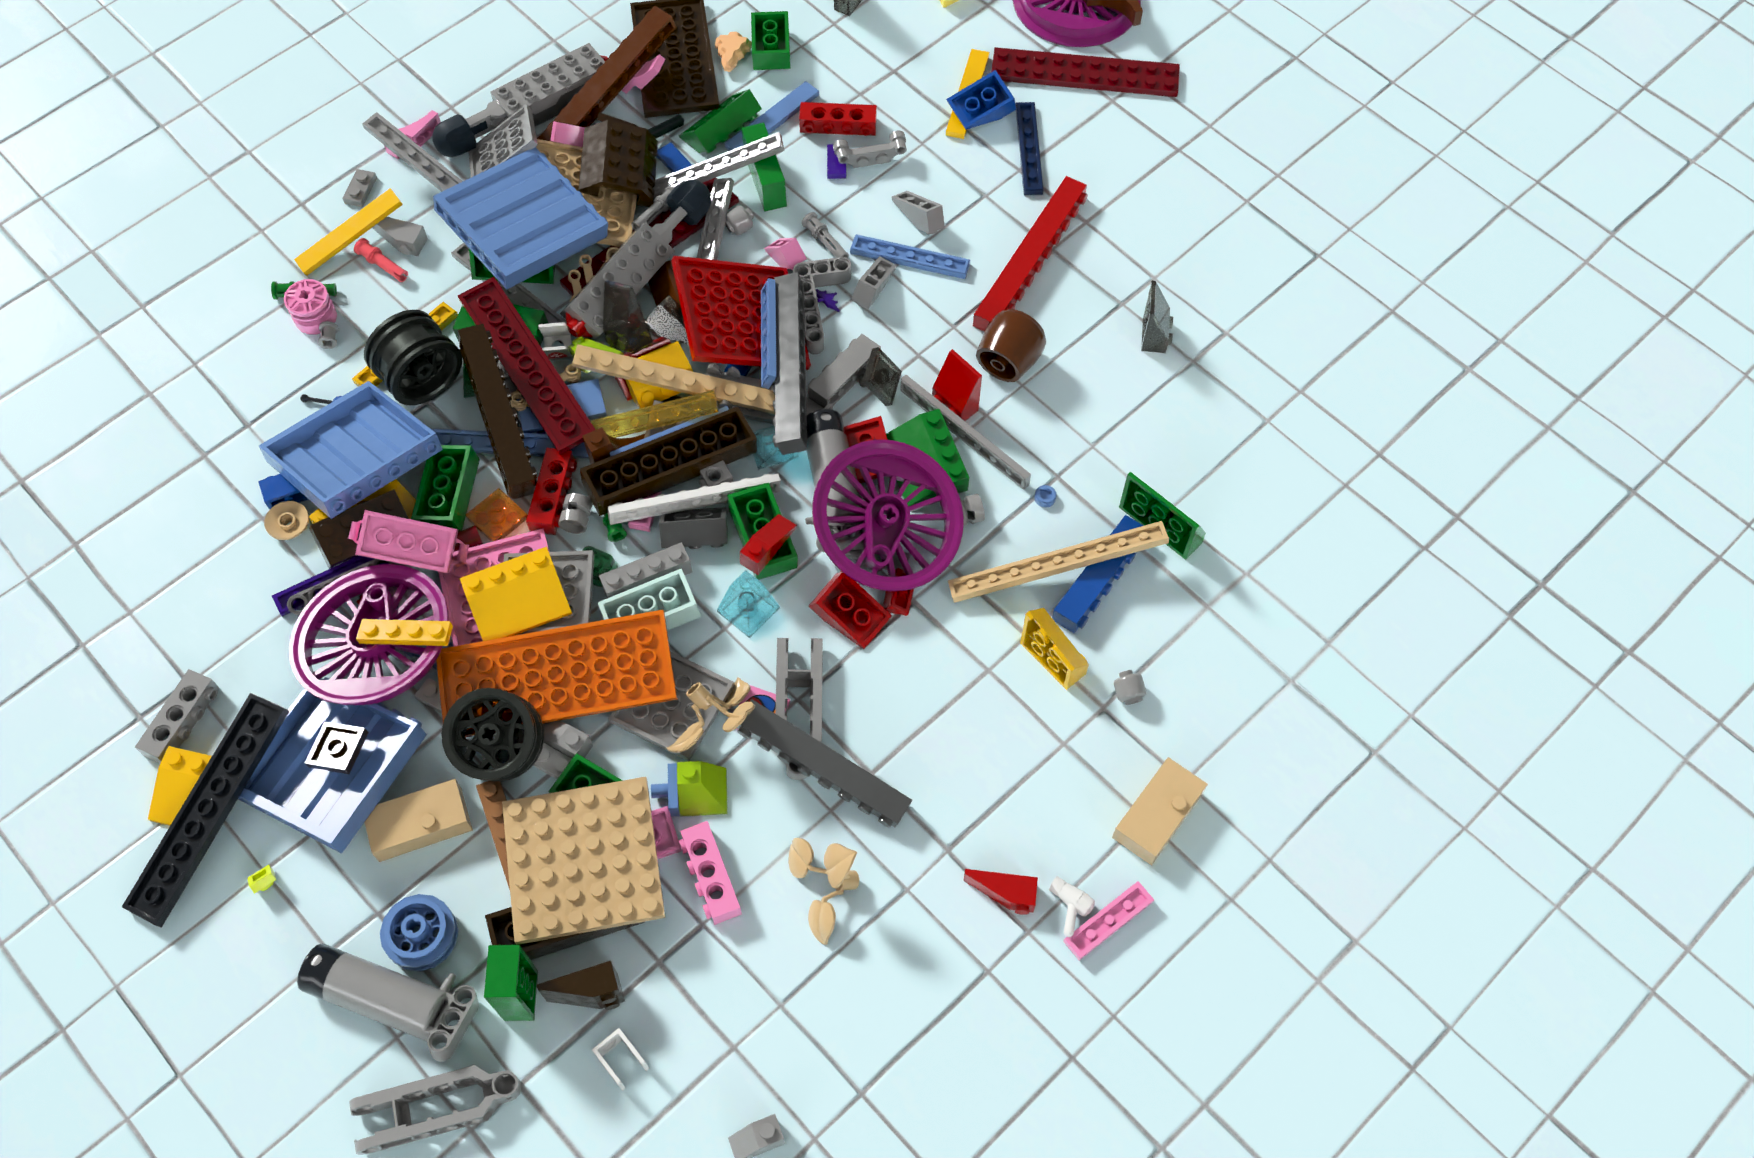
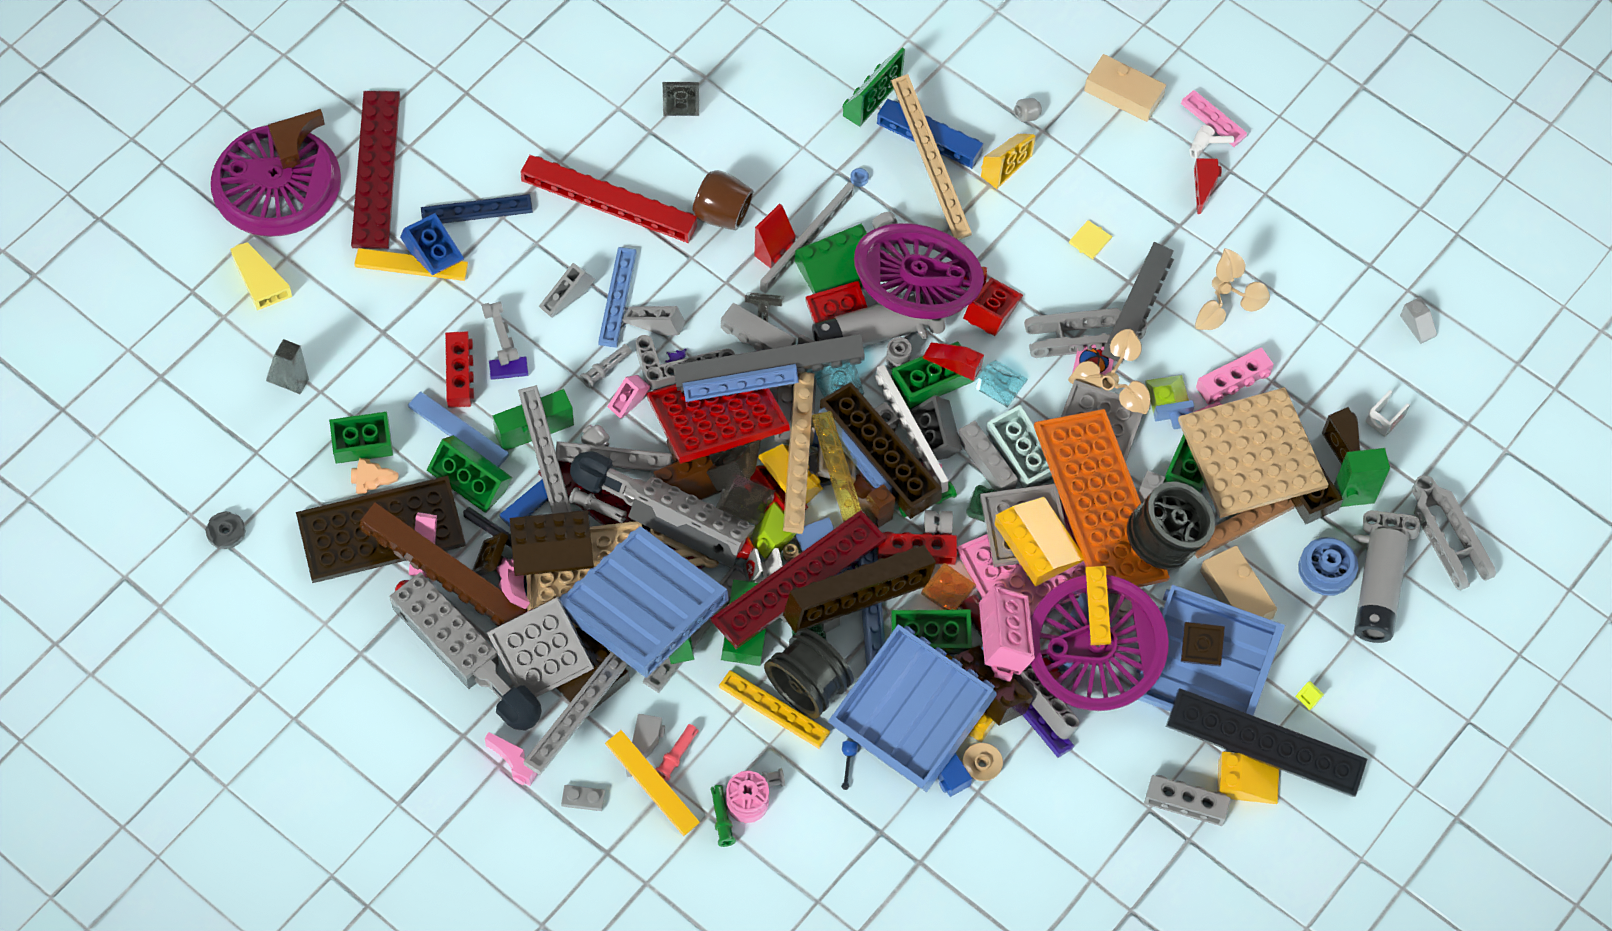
camera: 100 degrees left, 0 degrees up
none -> light grey wheel [886,337,912,369]
none -> light yellow piece [1069,220,1112,259]

